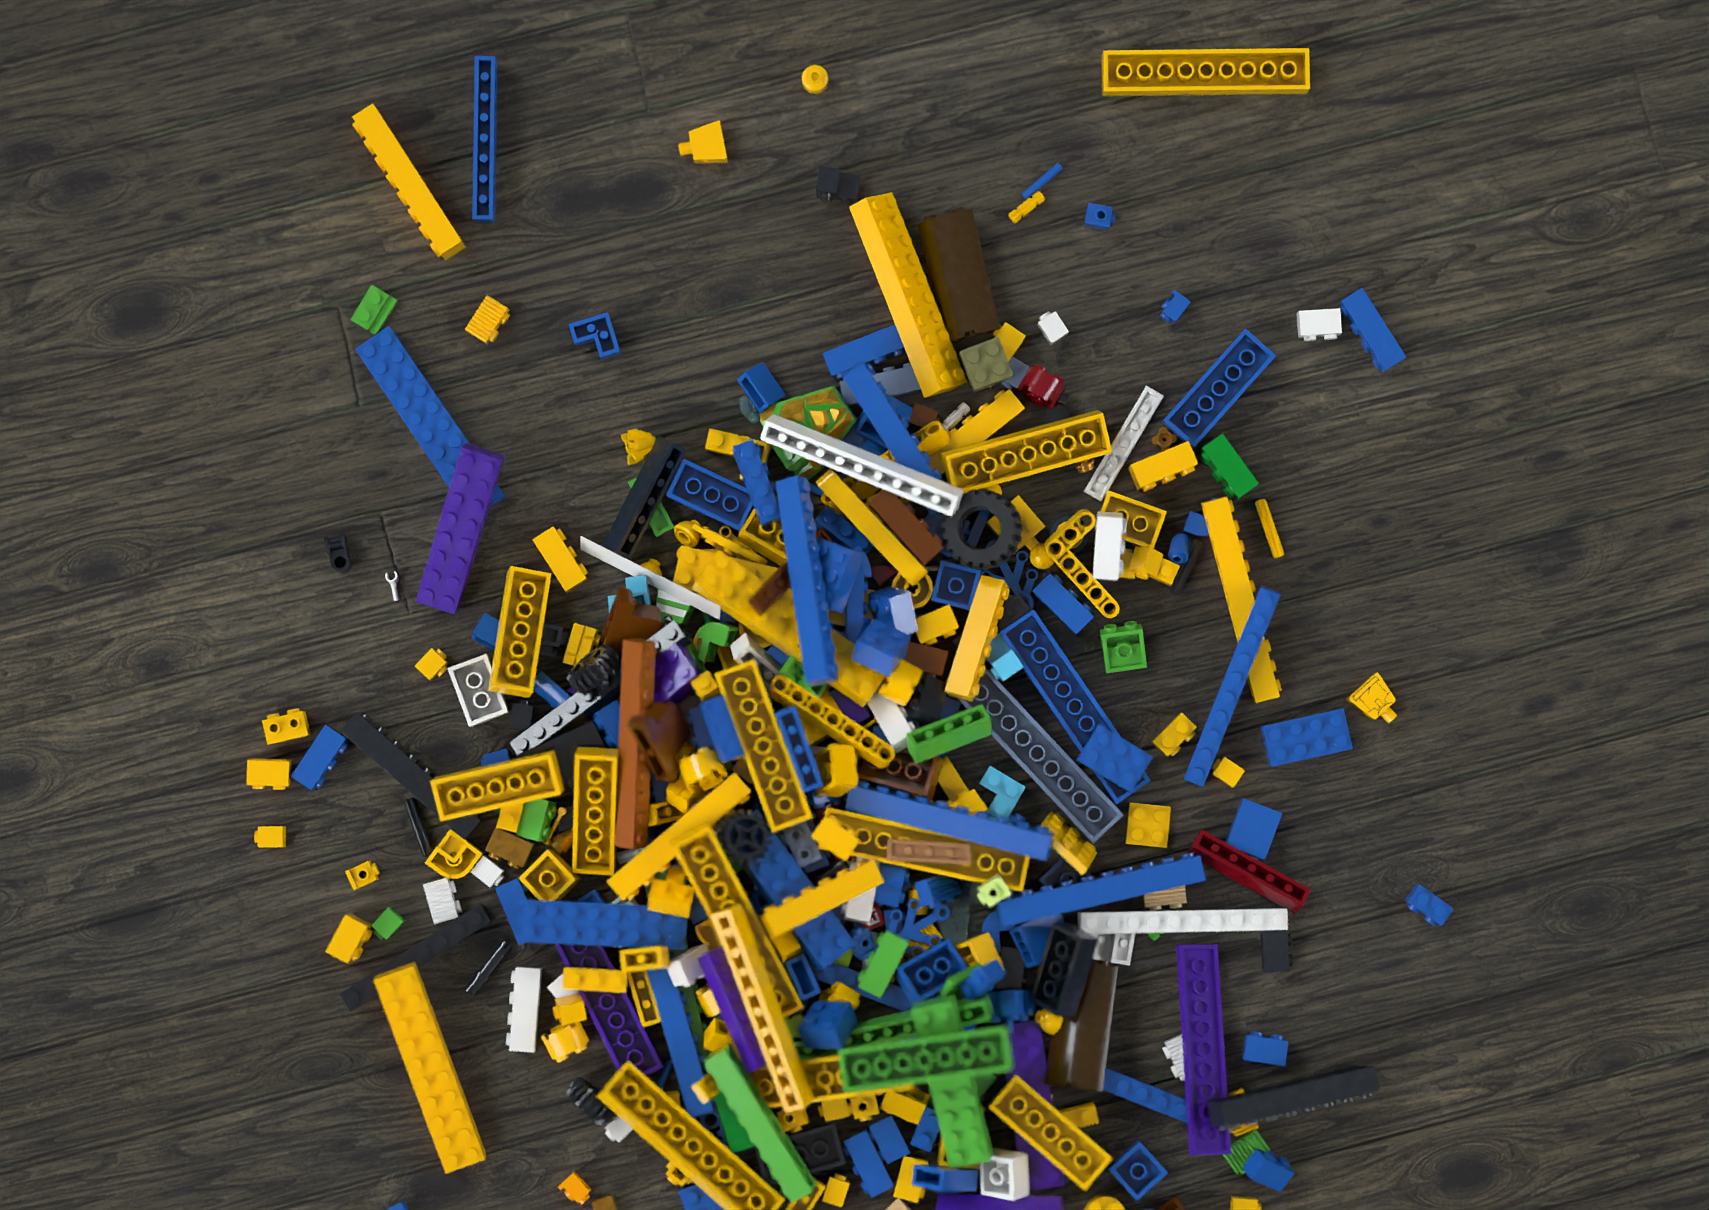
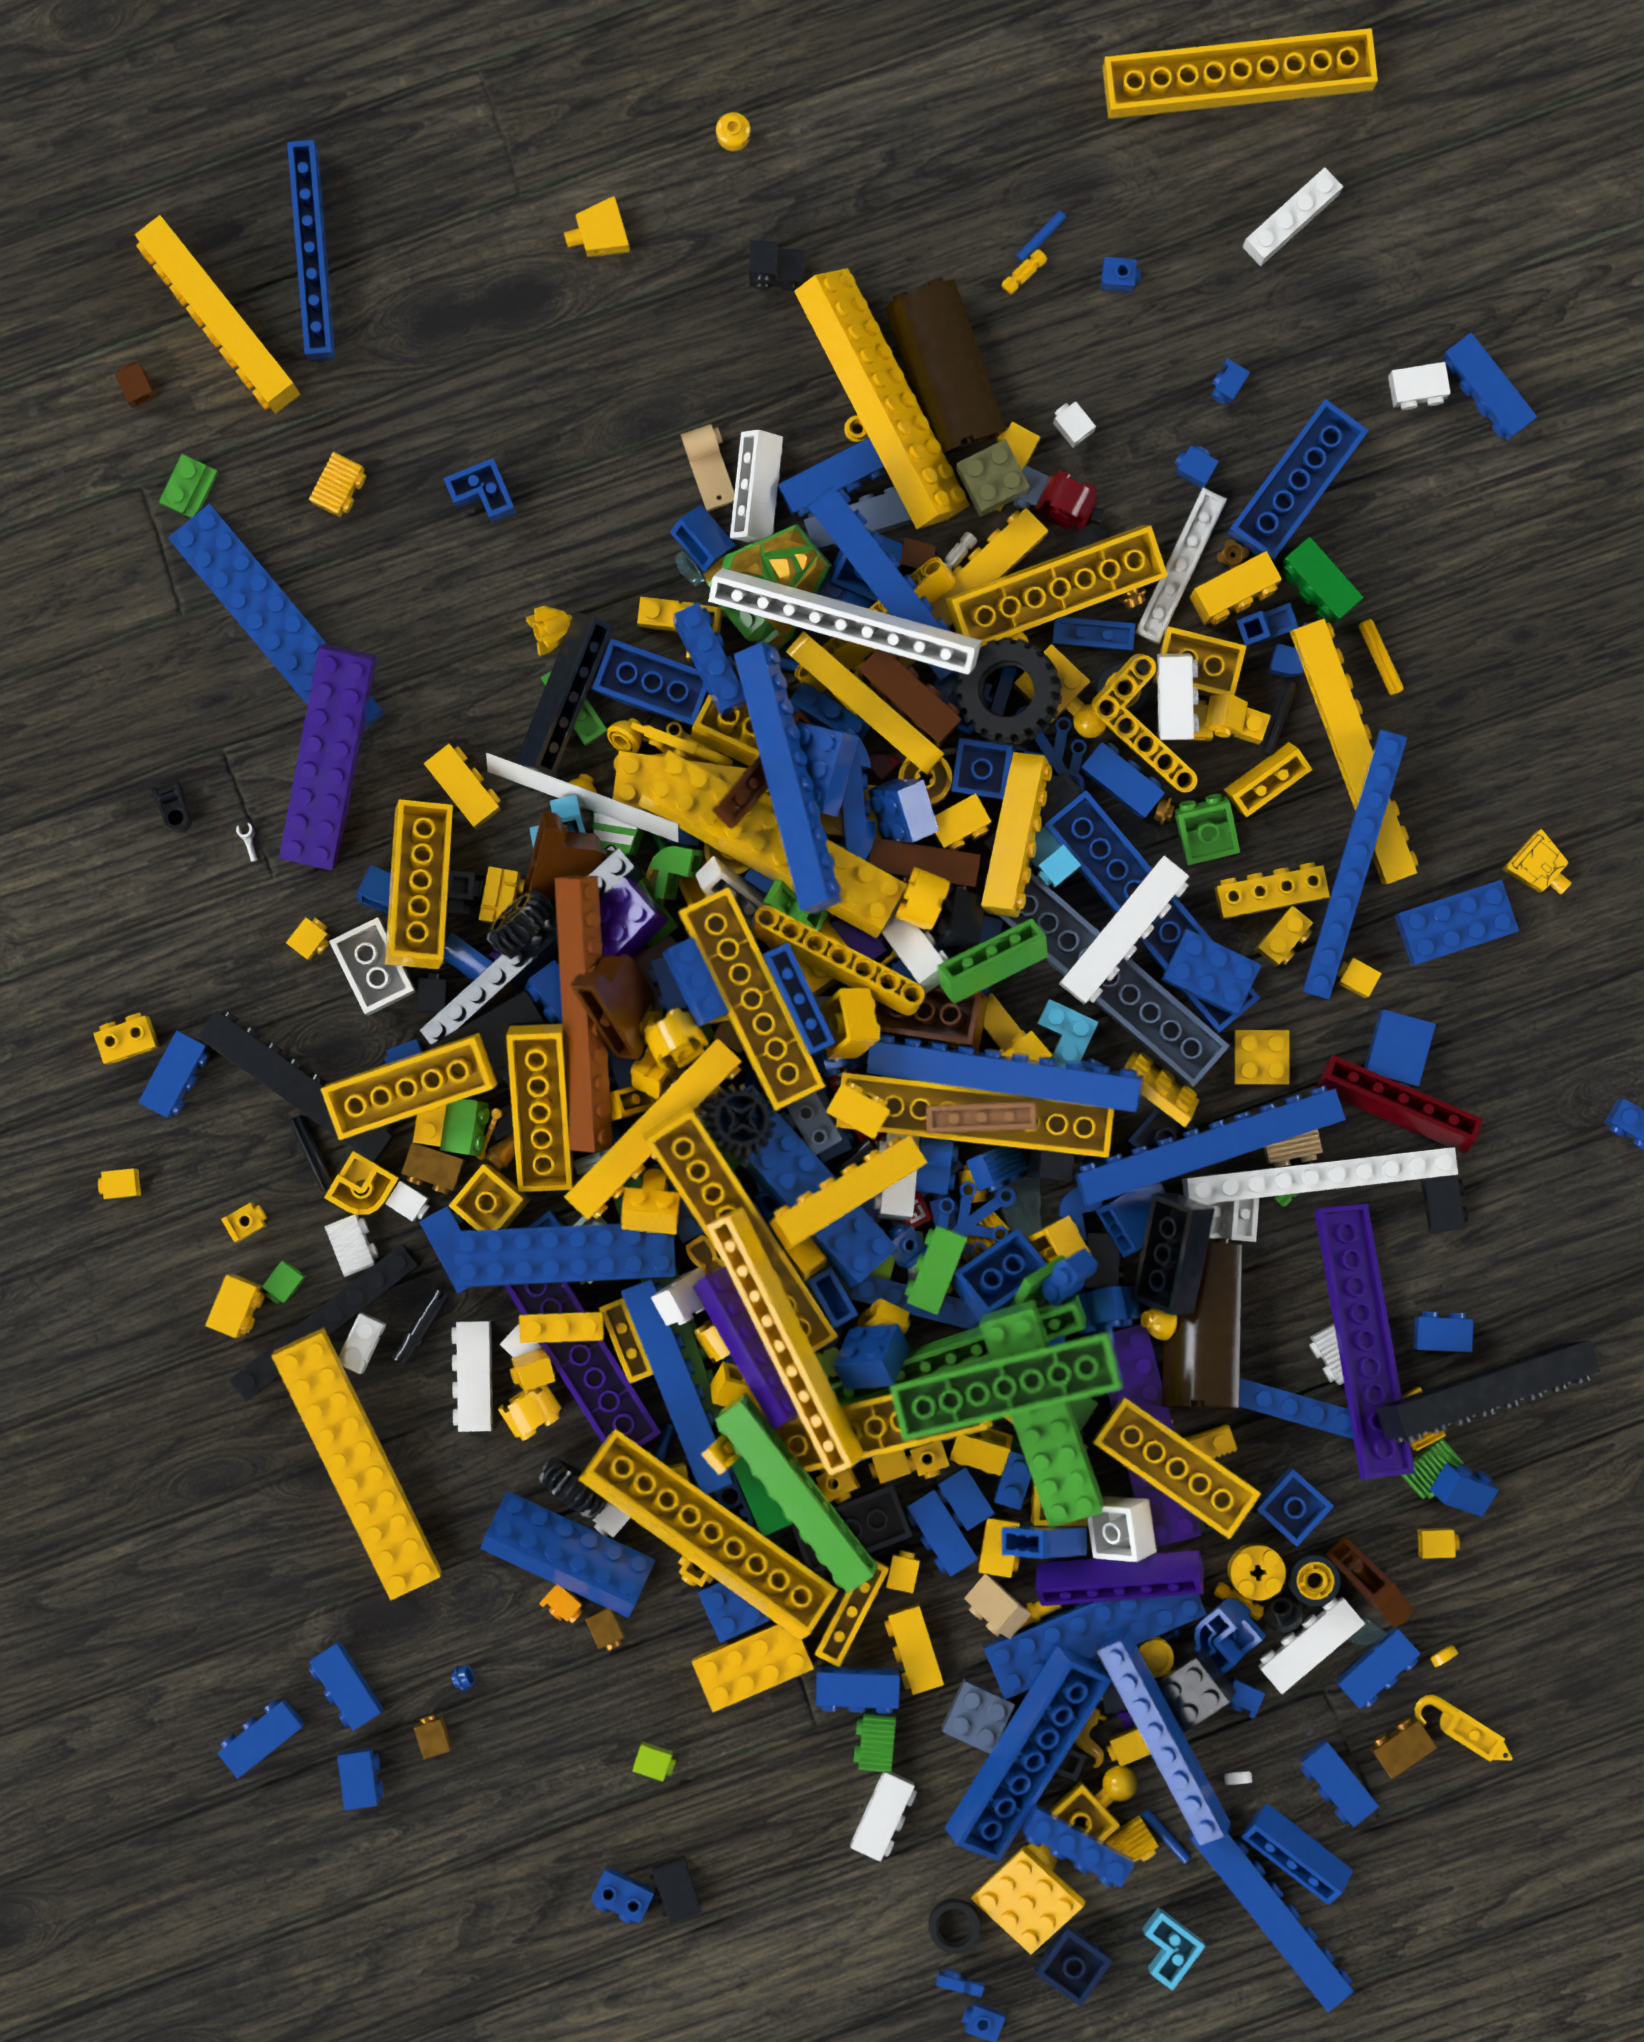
camera: 10 degrees left, 0 degrees up
yellow brick [247,758,292,790] -> none
yellow brick [620,946,670,972] -> none
yellow brick [690,671,722,703] -> none
blue brick [852,619,911,677] -> none
yellowish green brick [977,874,1011,907] -> none
blue brick [1168,533,1191,564] -> none
none -> reddish brown brick [115,363,157,408]
none -> white brick [339,1312,387,1374]
none -> blue brick [480,1491,655,1618]
none -> tan door [680,424,735,512]
none -> white brick [730,430,783,544]
none -> yellow plate [844,415,869,443]
none -> blue plate [1052,617,1135,652]
none -> white brick [1059,856,1189,1004]
none -> pearl gold plate [1154,798,1175,825]
none -> blue brick [1174,446,1219,489]
none -> yellow brick [1214,862,1330,920]
none -> yellow brick [1224,742,1312,817]
none -> blue brick [1236,603,1300,647]
none -> white brick [1243,167,1343,266]

